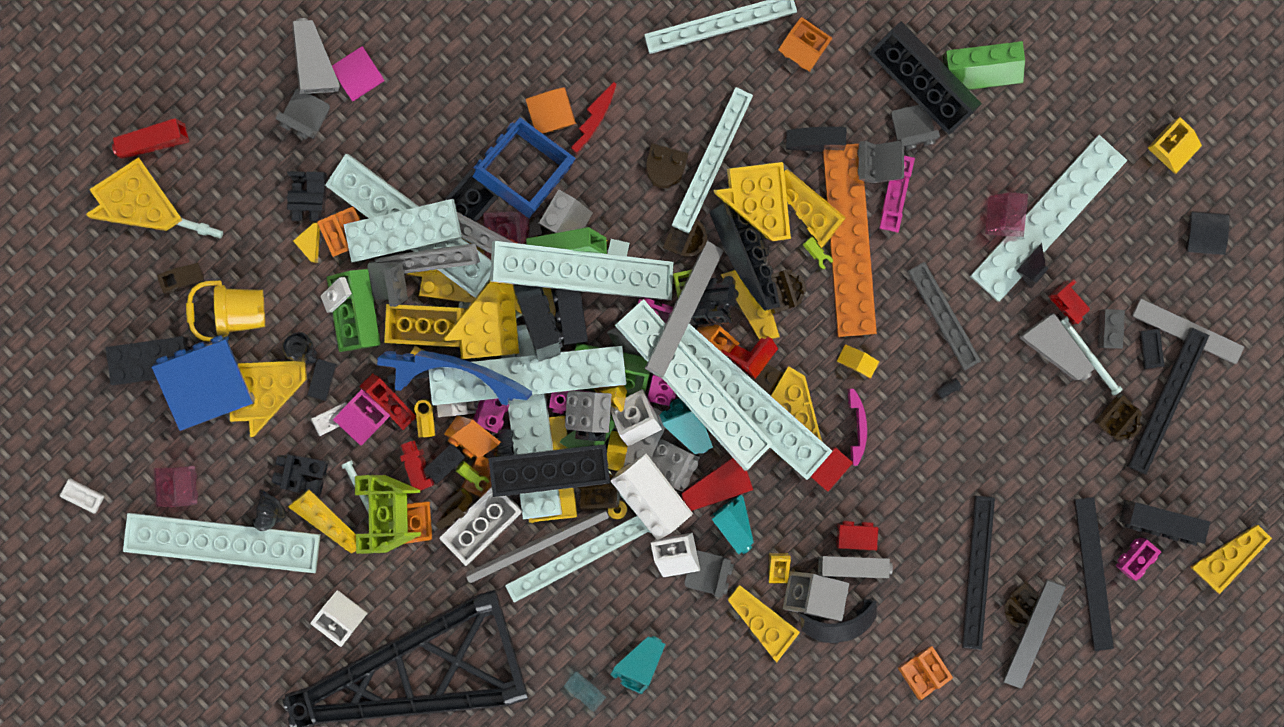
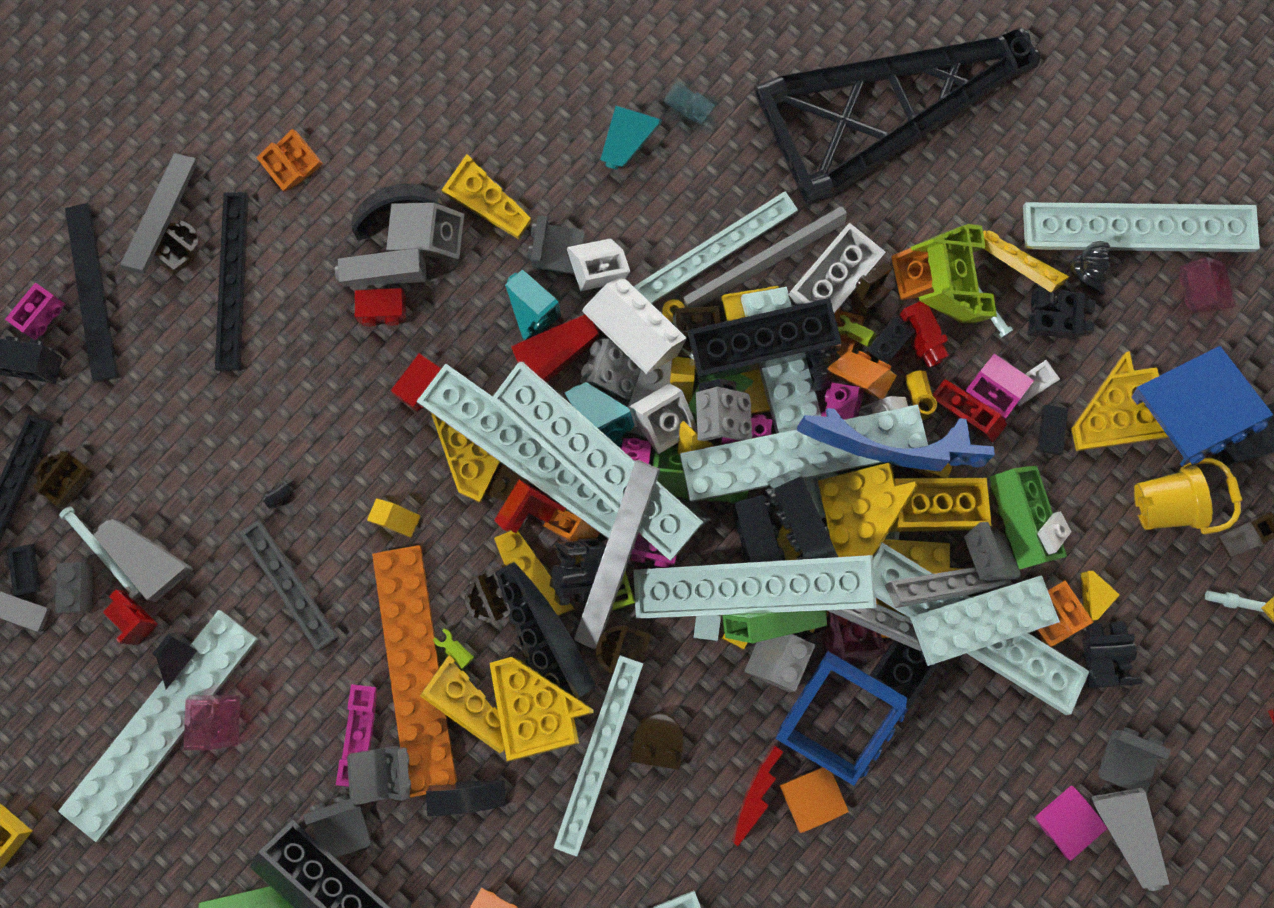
camera: 175 degrees right, 10 degrees down
black hair [282,332,317,364] -> none
white slope [310,590,368,647] -> none
yellow slope [769,553,791,583] -> none
dark pink slope [848,389,867,466] -> none

